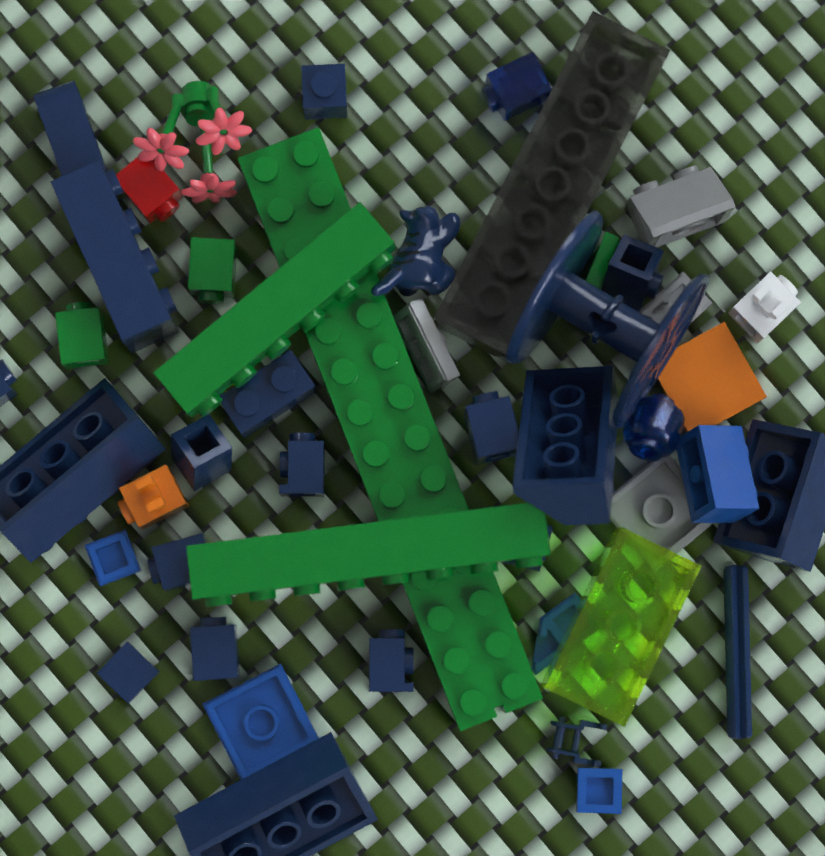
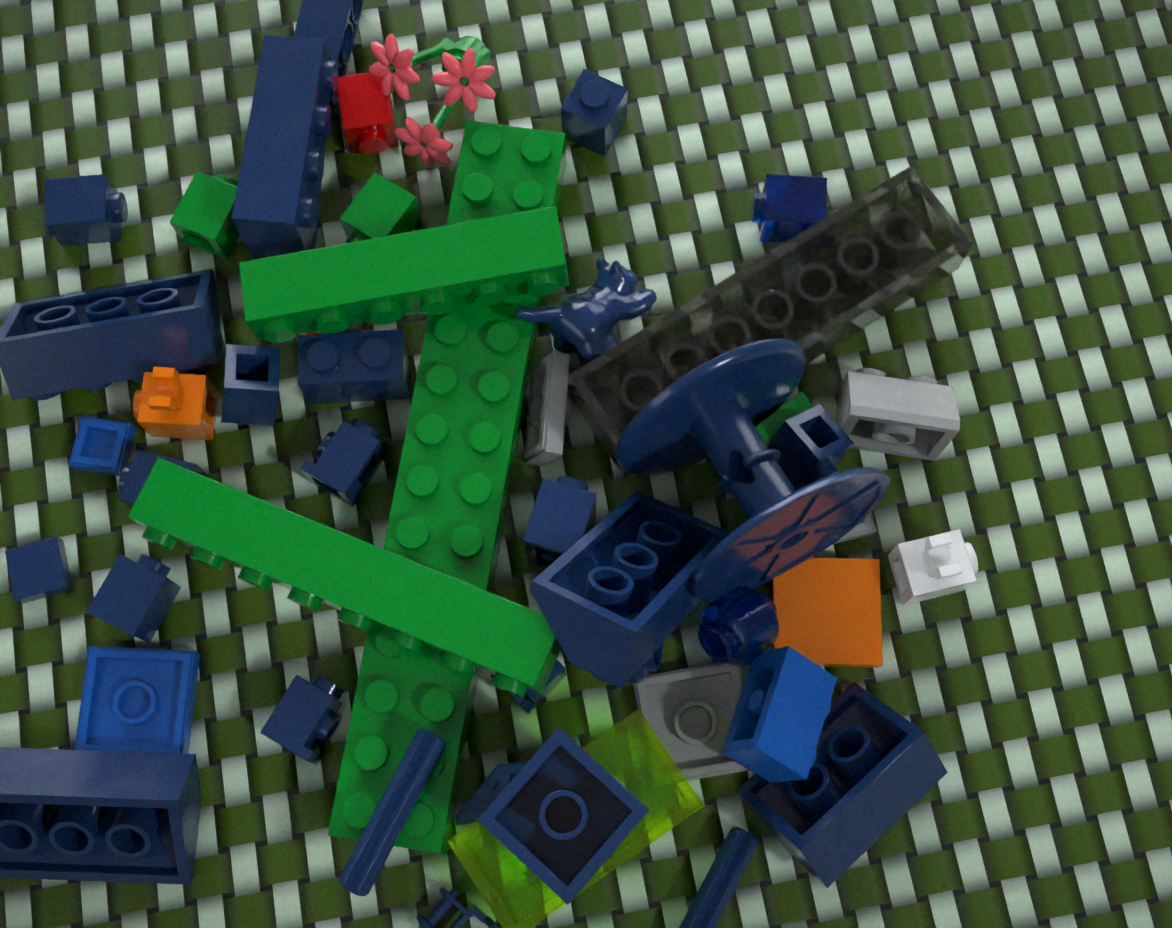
camera: 35 degrees right, 10 degrees down
none -> dark blue axle [339,729,446,896]
none -> dark blue brick [477,728,649,905]

